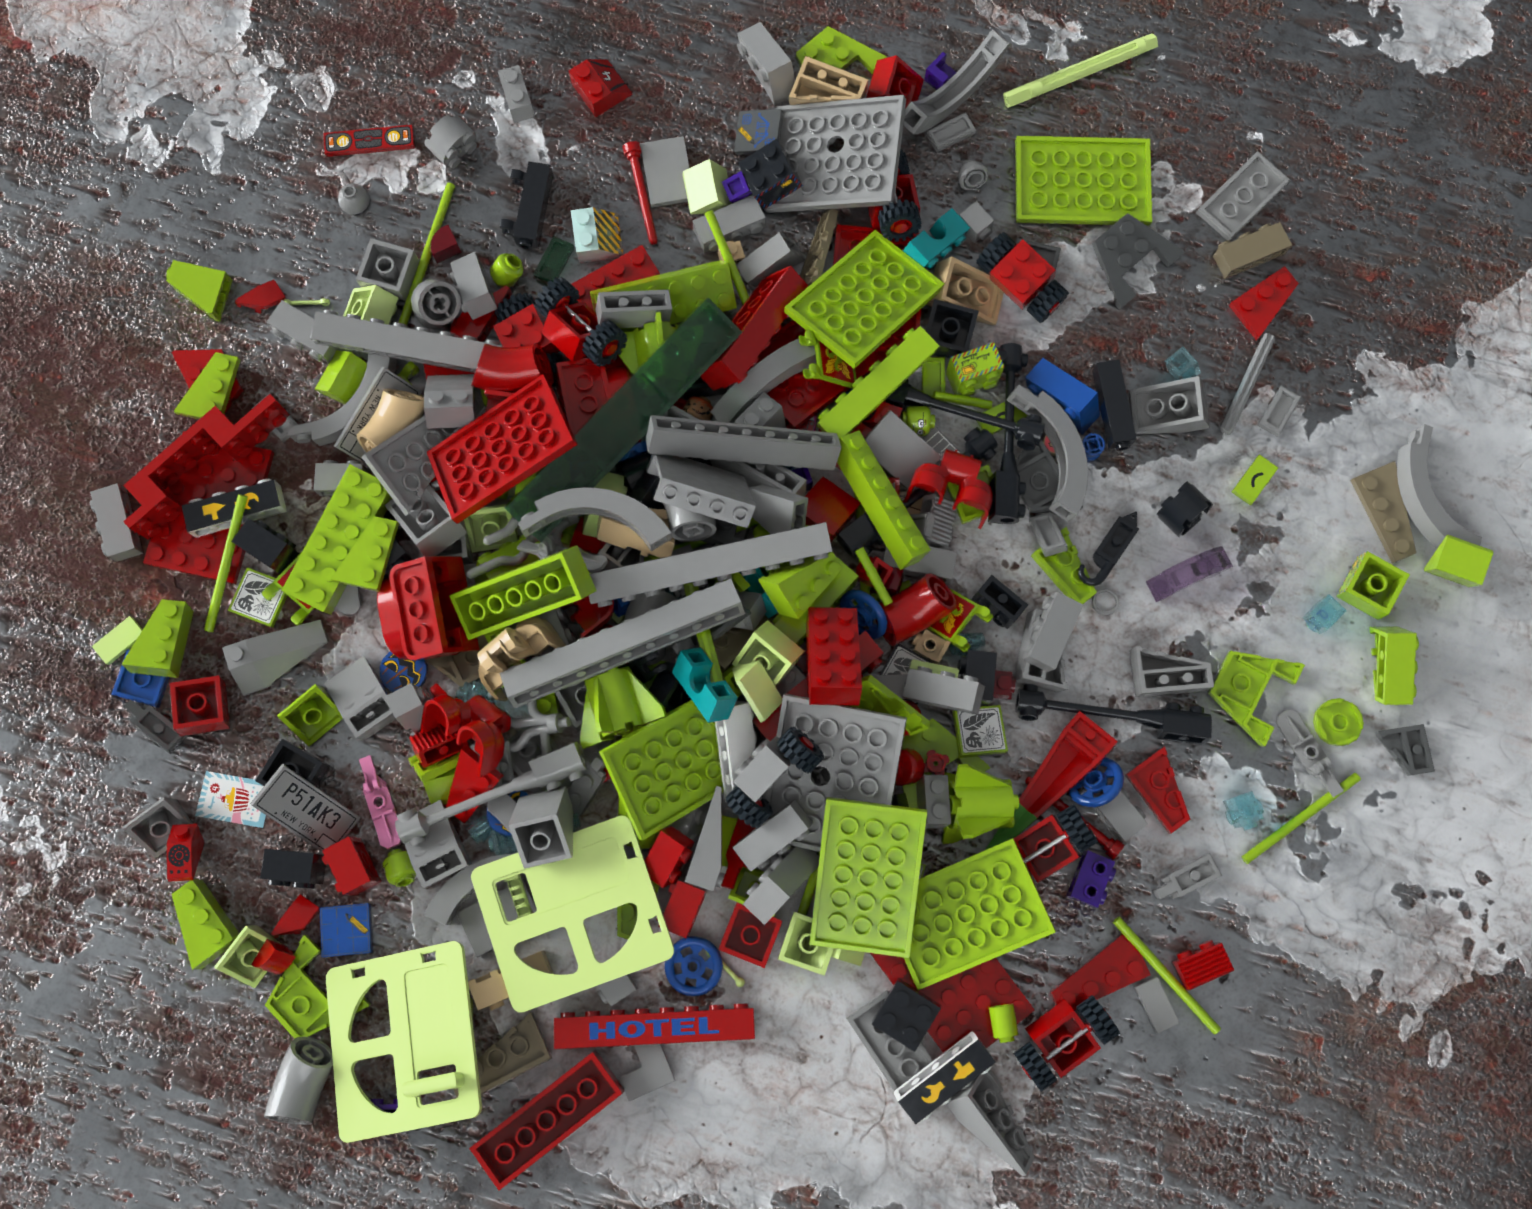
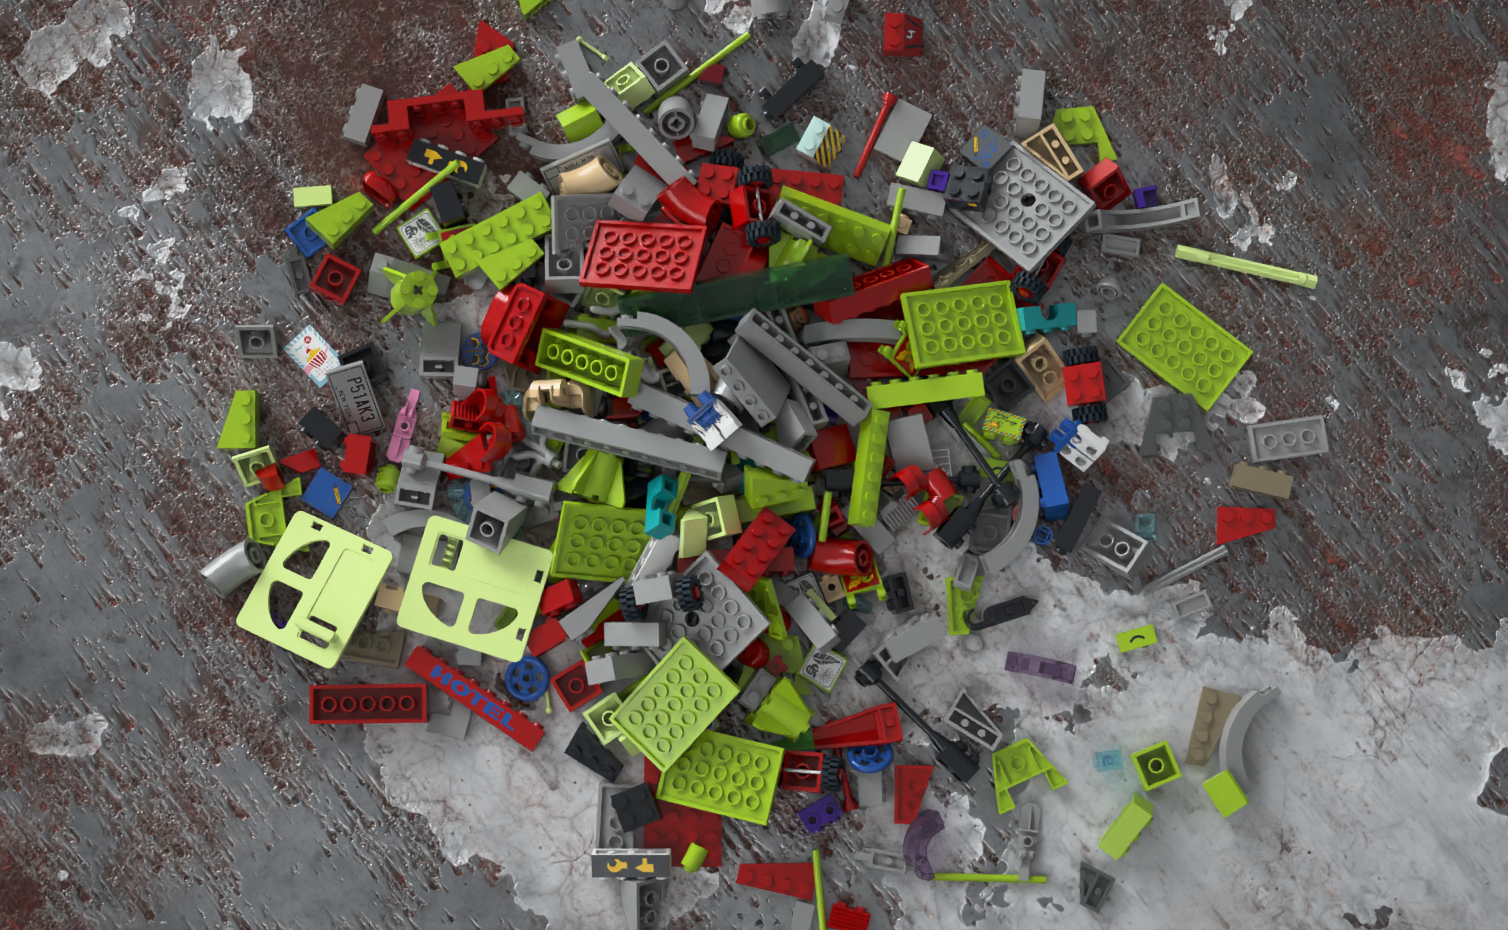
camera: 40 degrees right, 5 degrees up
red slope [167,823,205,882] -> none
red slope [235,279,286,314] -> none
lime slope [277,684,343,747] -> none
lime head [901,406,935,436] -> none
dark red brick [993,670,1016,700] -> none
brick [1013,995,1120,1092] -> none
black brick [1157,481,1213,537] -> none
clear light blue brick [1223,791,1264,831] -> none
lime tile [1313,698,1364,746] -> none
none -> red piece [362,170,399,209]
none -> lime brick [380,267,438,327]
none -> black wing [564,721,624,783]
none -> hips [683,390,743,451]
none -> clear purple arch [903,809,945,881]
none -> white hips [1048,417,1109,472]

